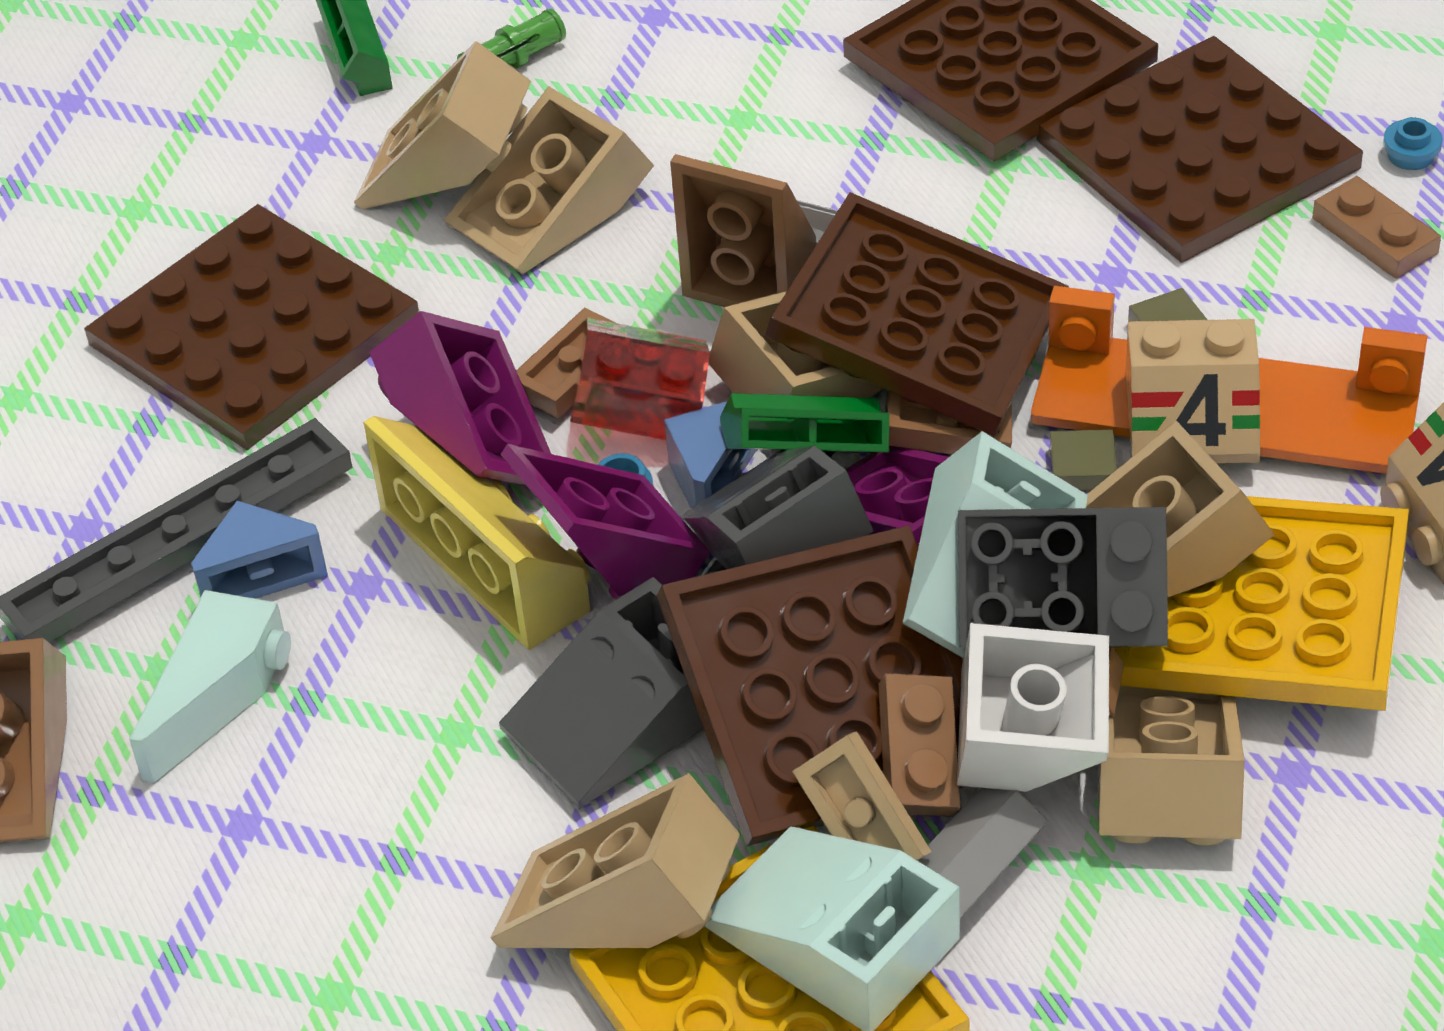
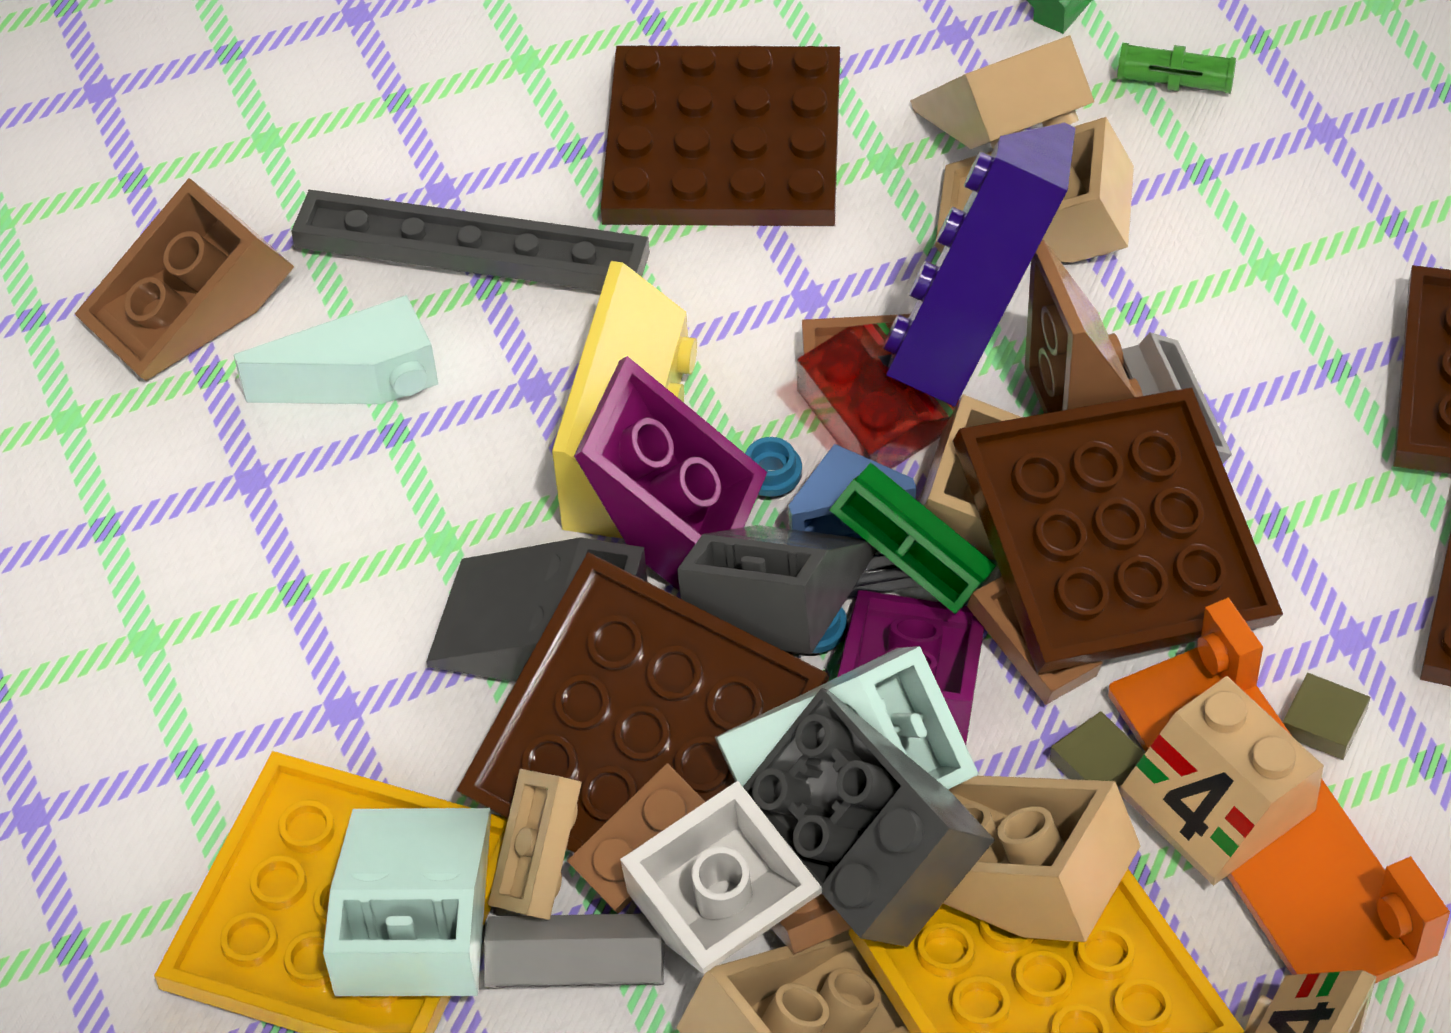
camera: 50 degrees right, 5 degrees up
medium blue slope [191,501,328,599] -> none
magenta slope [369,311,551,485] -> none
tan slope [490,773,740,948] -> none
none -> dark purple slope [883,122,1076,407]

